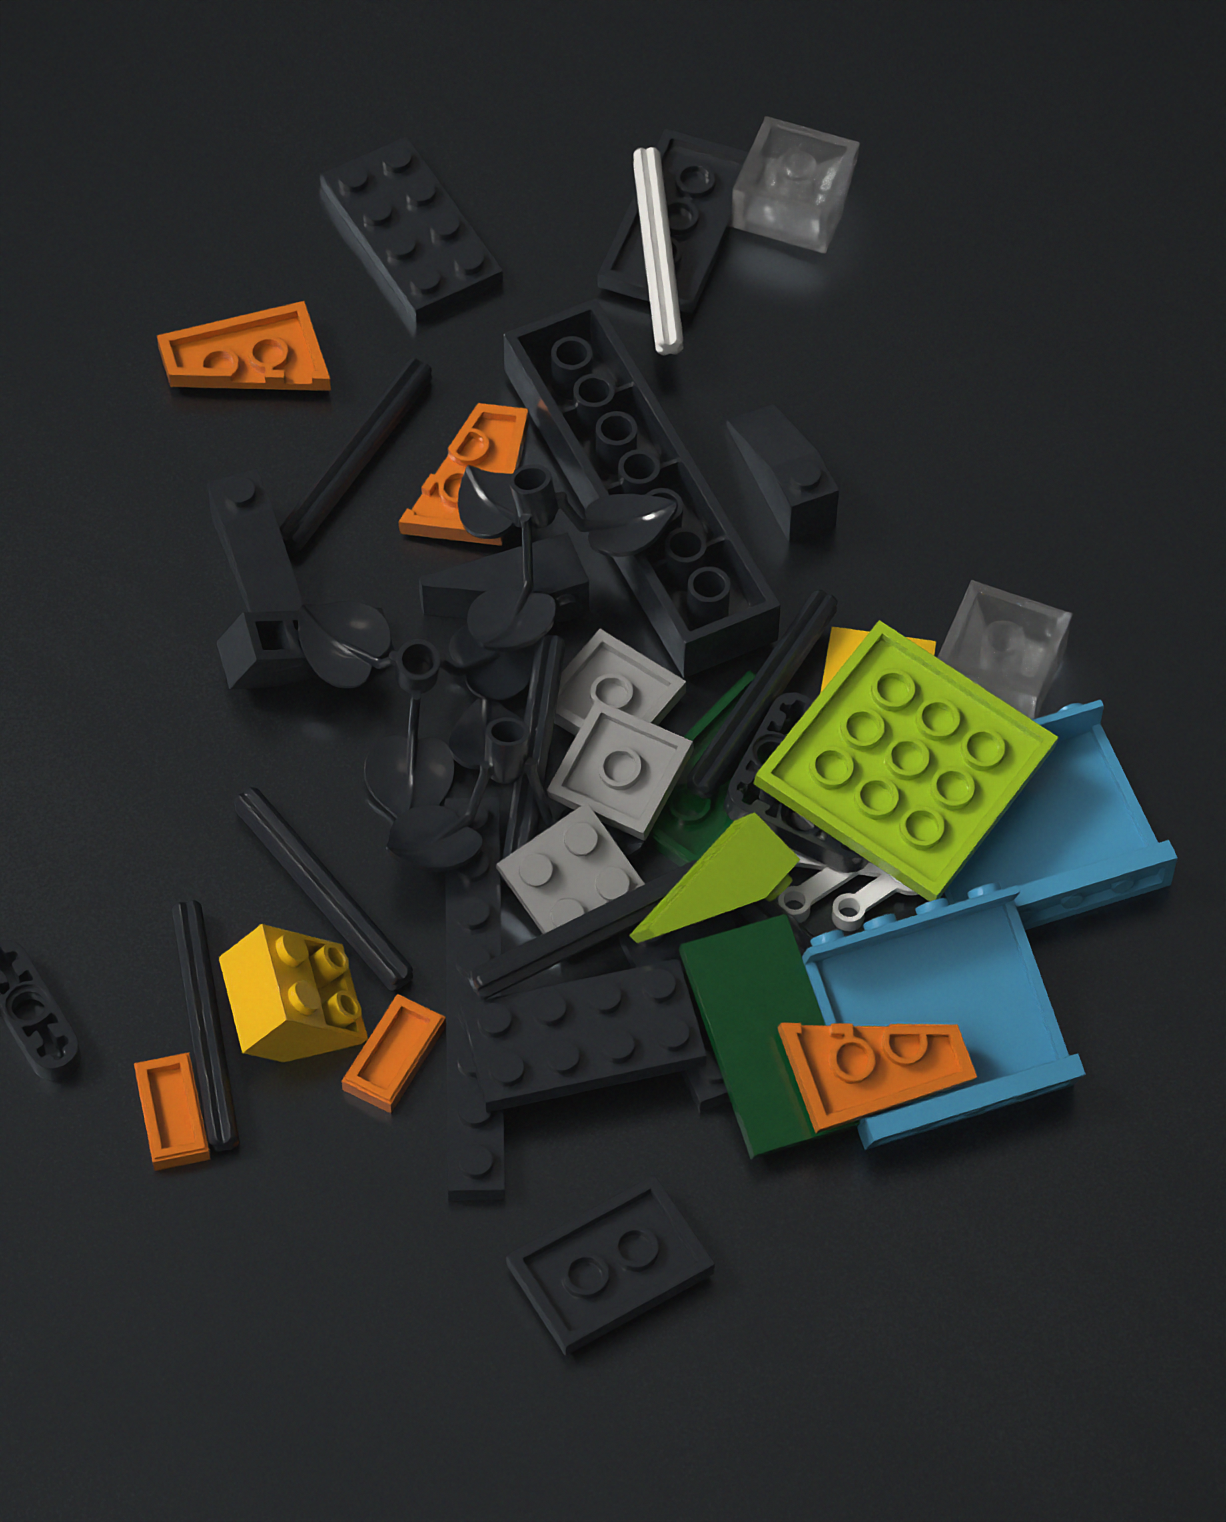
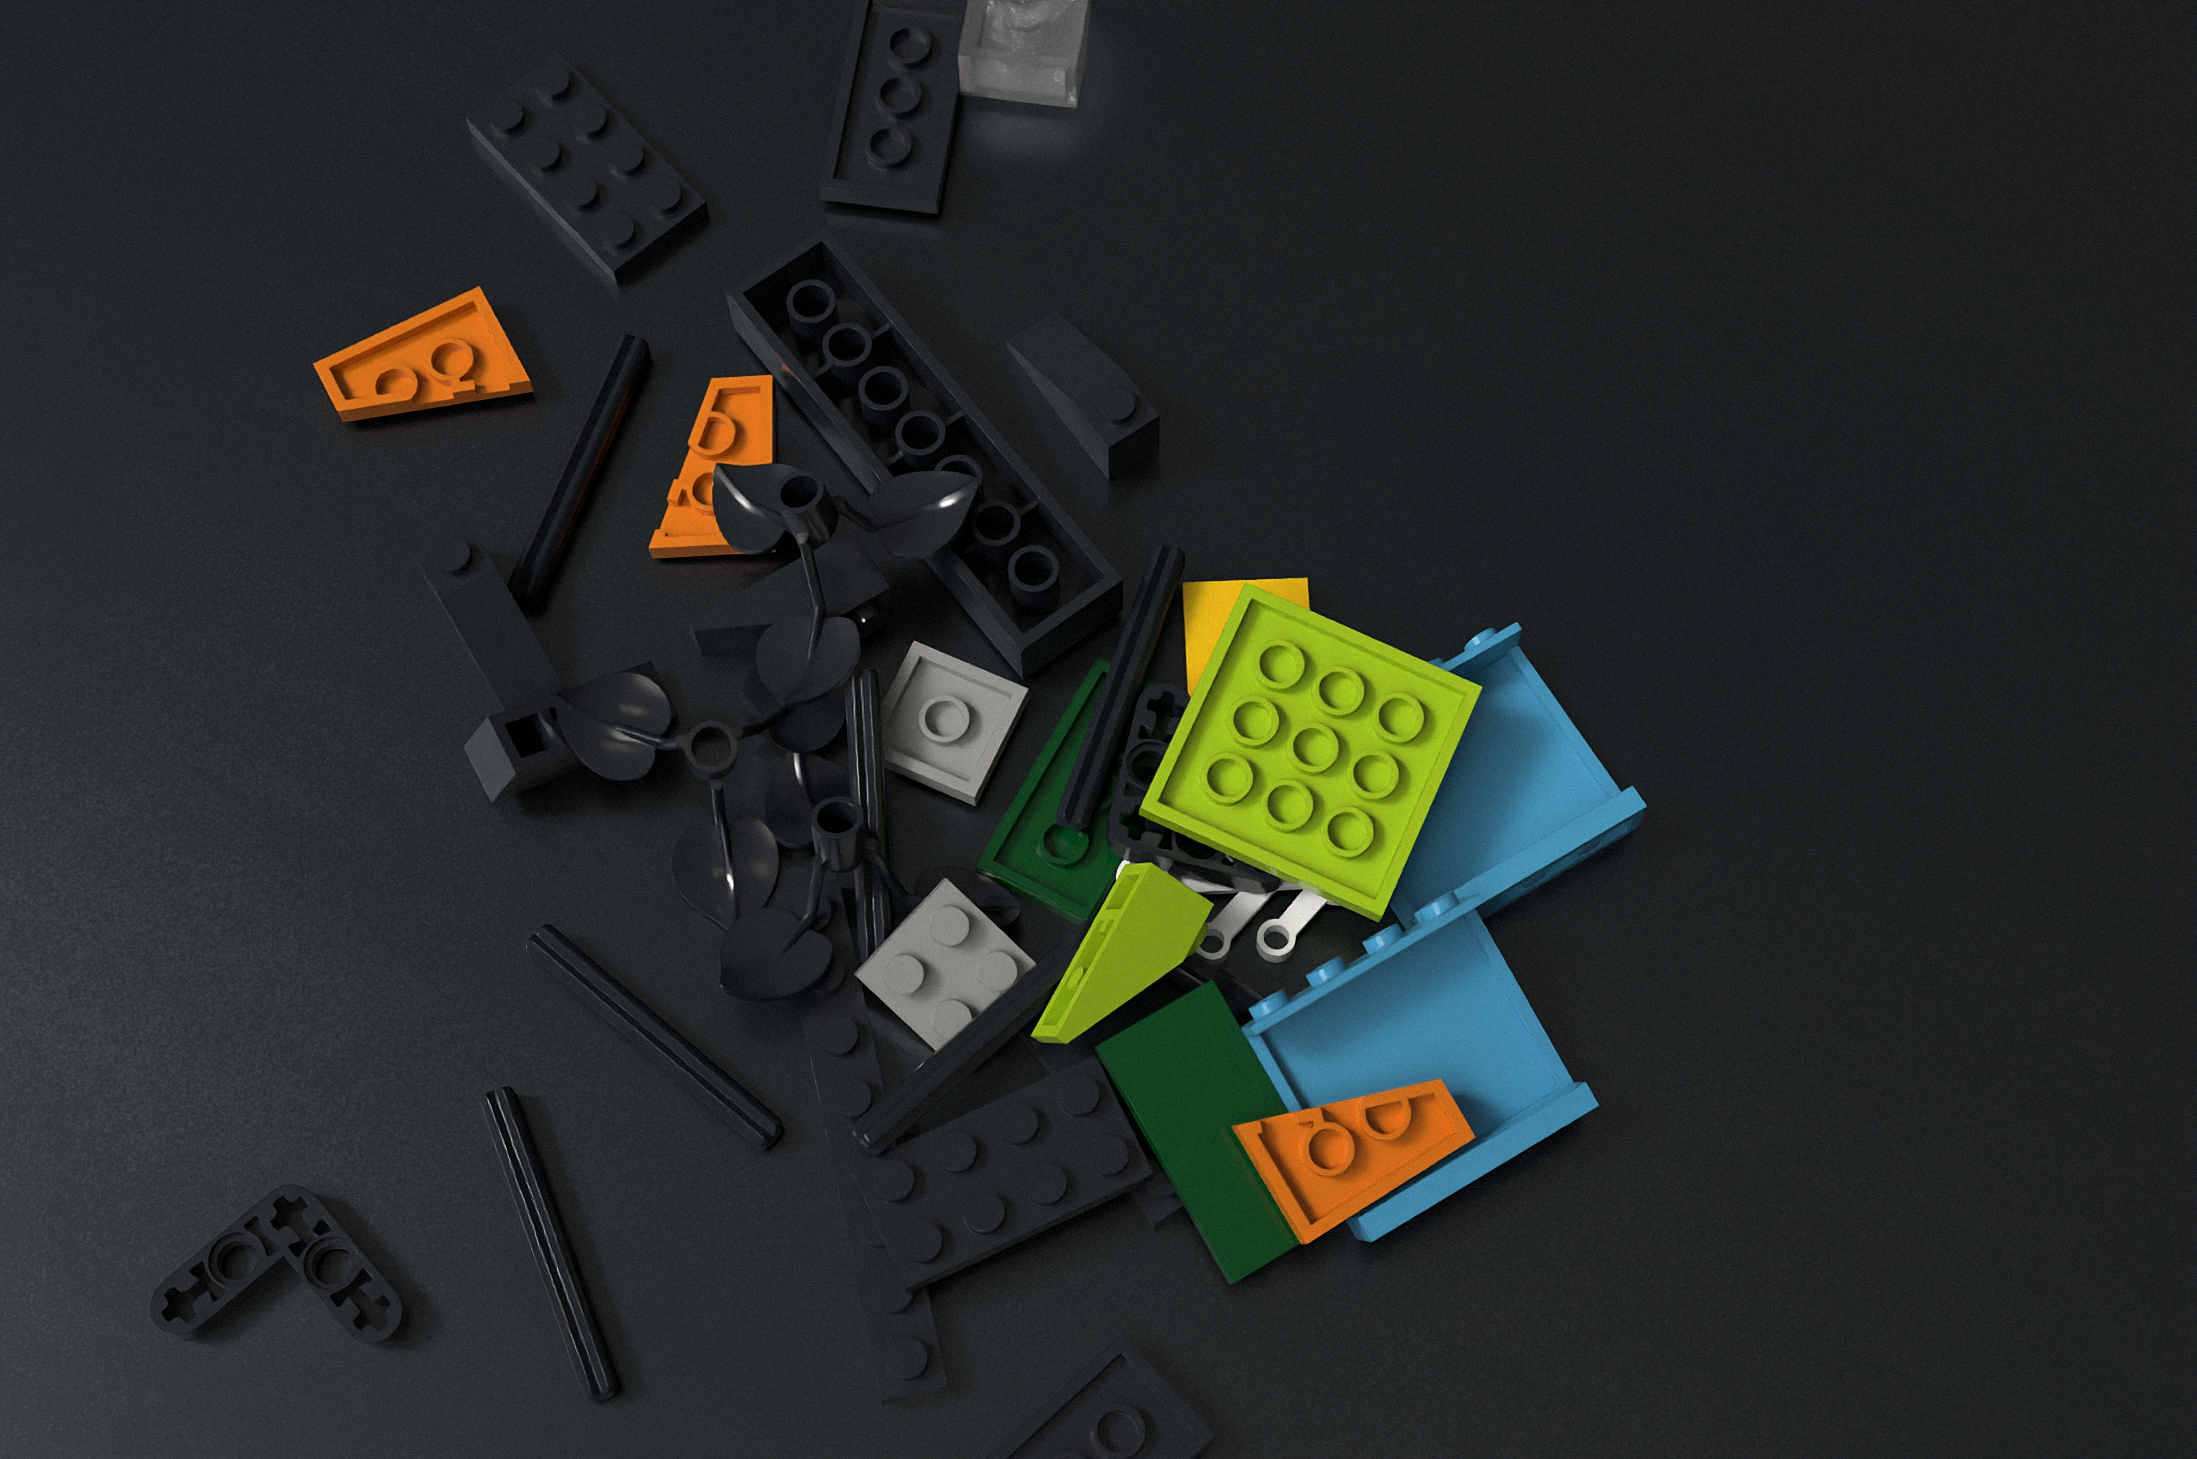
camera: 10 degrees left, 10 degrees up
orange tile [134,1052,210,1171] -> none
yellow slope [219,924,368,1062] -> none
orange tile [342,994,446,1114] -> none
light grey plate [547,699,694,841] -> none
white axle [633,147,683,355] -> none
clear slope [937,580,1072,719] -> none

